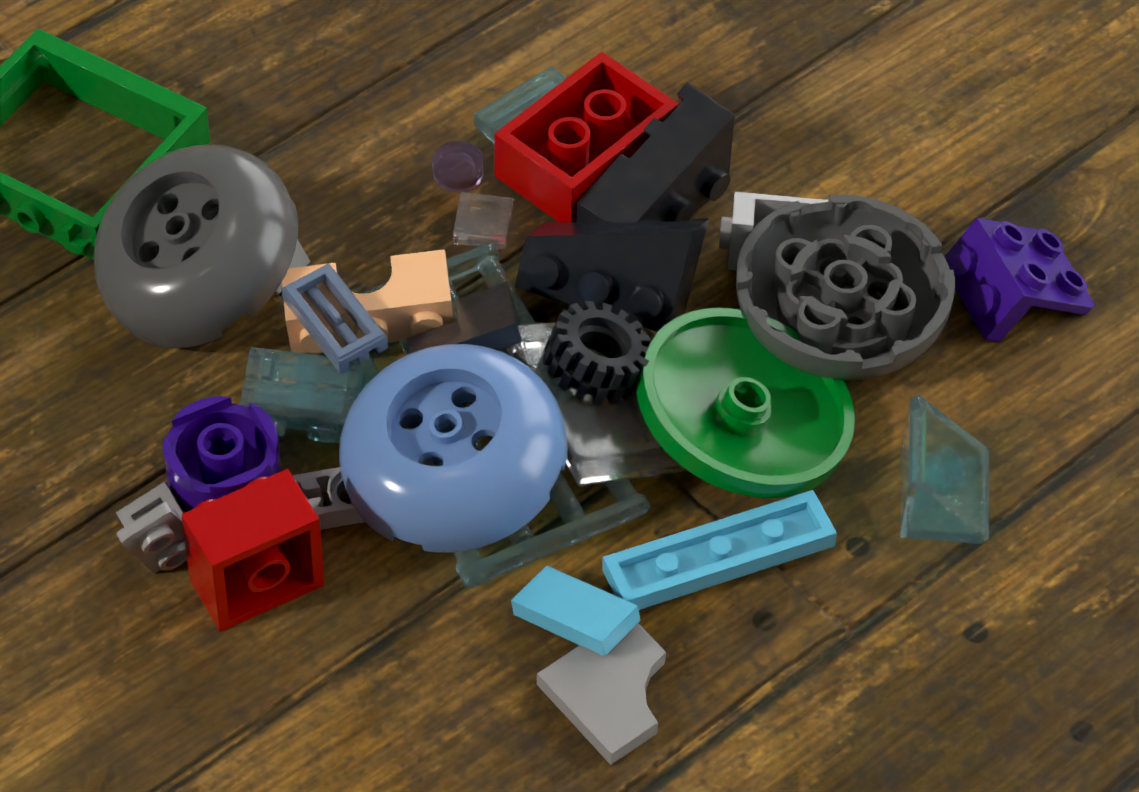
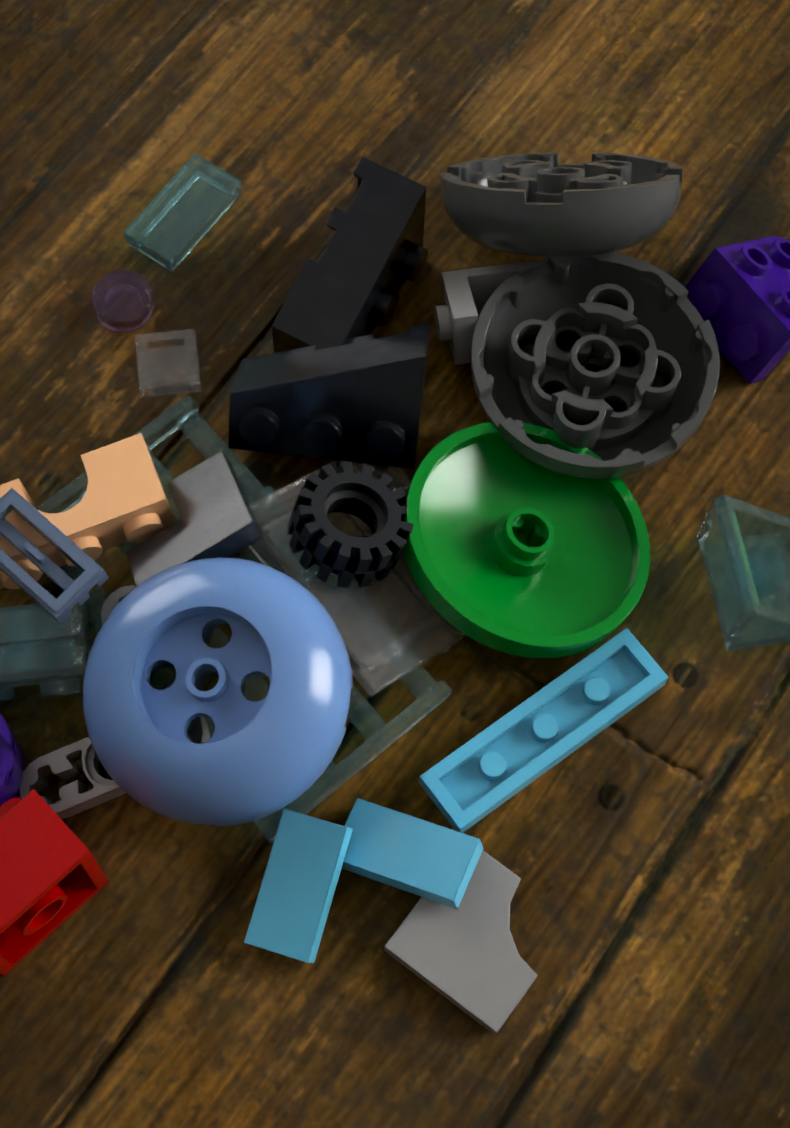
camera: 15 degrees left, 15 degrees up
red brick [494,51,679,222] -> none
none -> medium azure tile [244,808,353,963]
none -> dark grey brick [440,152,682,257]

